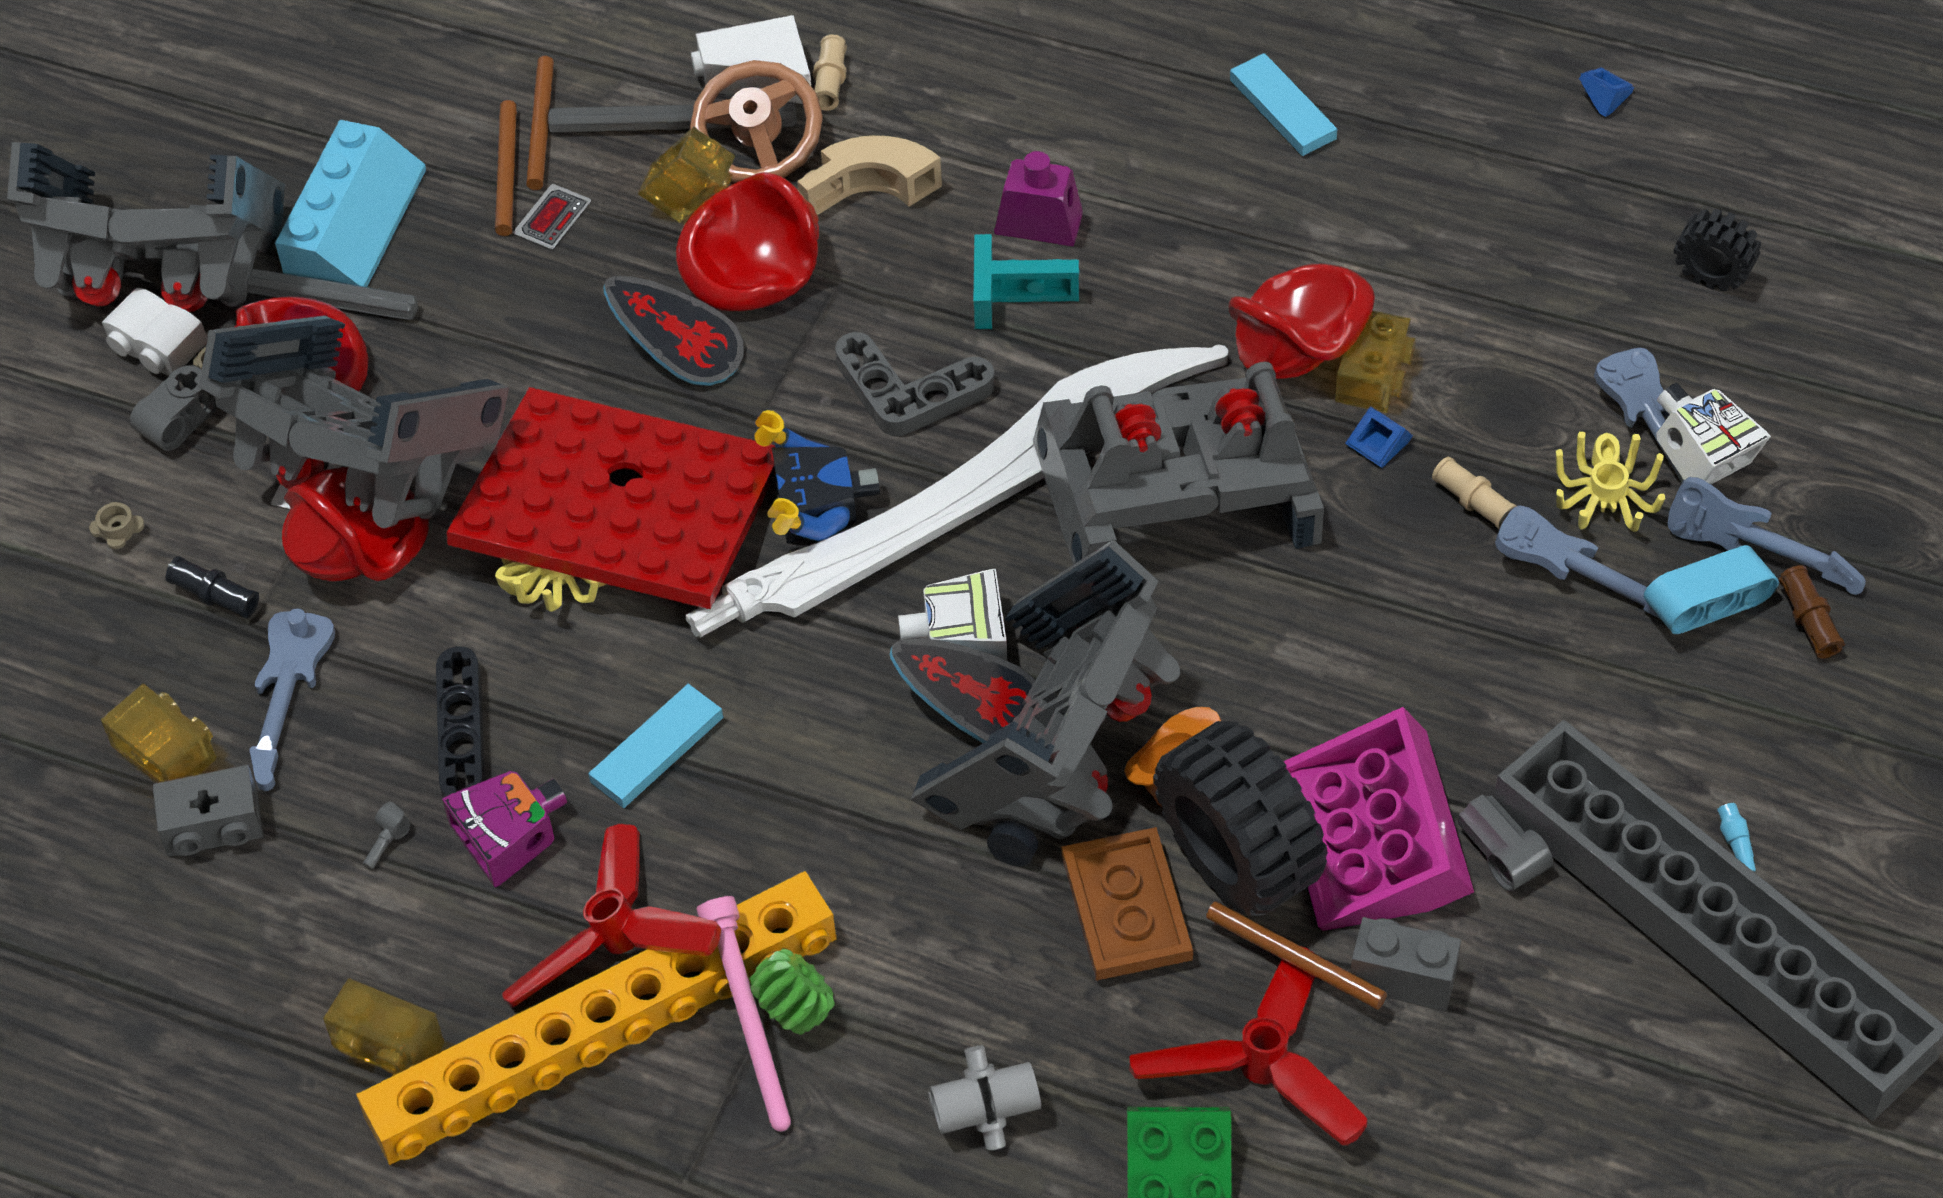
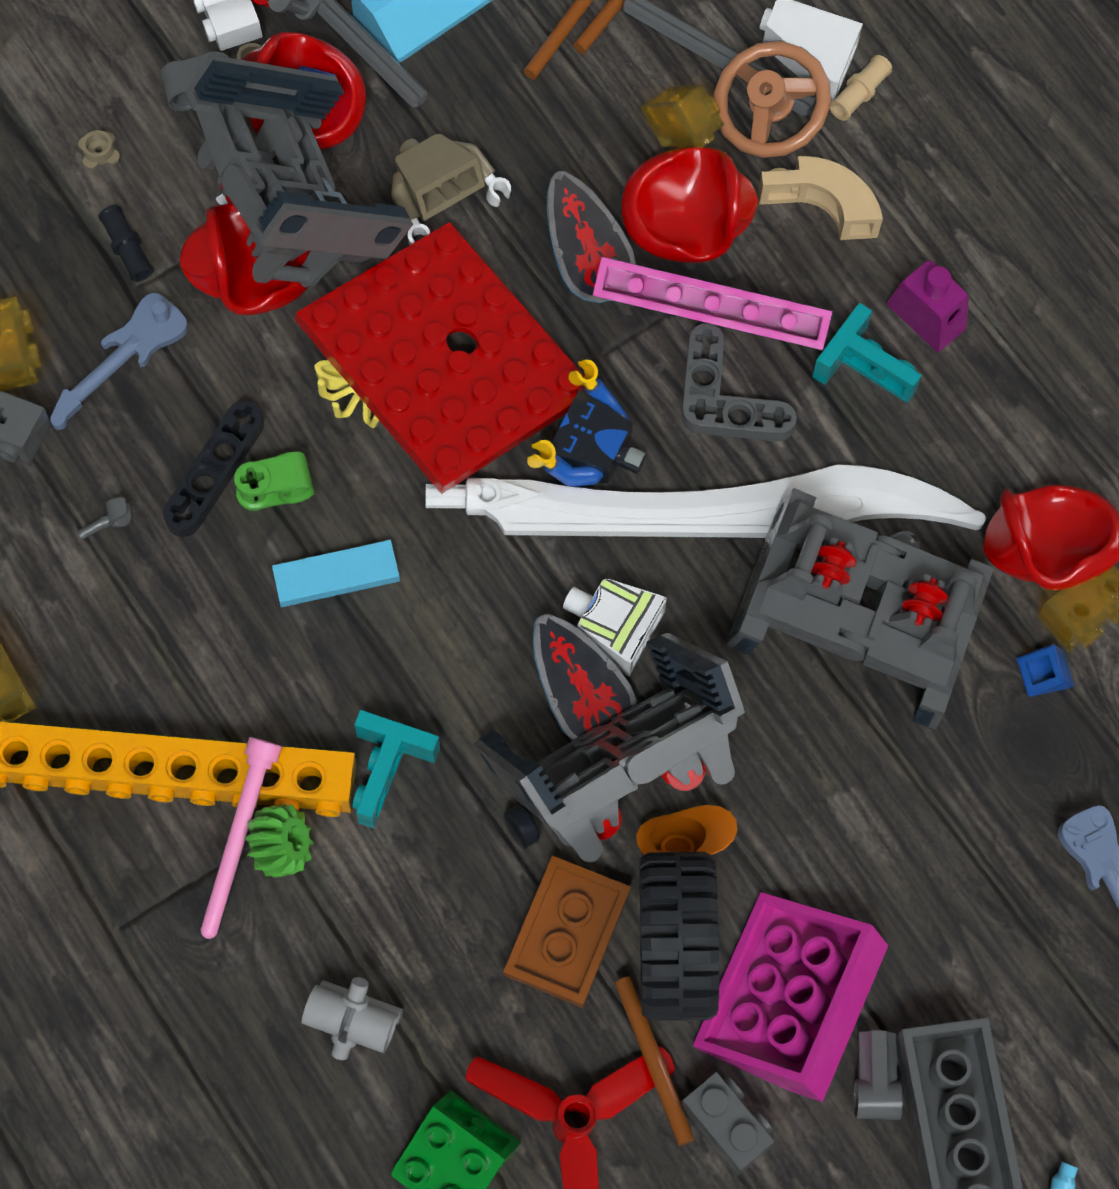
camera: 30 degrees right, 15 degrees up
magenta torso [442,771,567,888] -> none
red piece [502,824,721,1007] -> none
sticker [513,184,591,249] -> none
tan pin [1432,456,1517,529] -> none
none -> bright green piece [234,452,315,511]
none -> teal bracket [352,710,440,829]
none -> dark tan torso [391,134,511,246]
none -> dark pink brick [593,257,833,350]

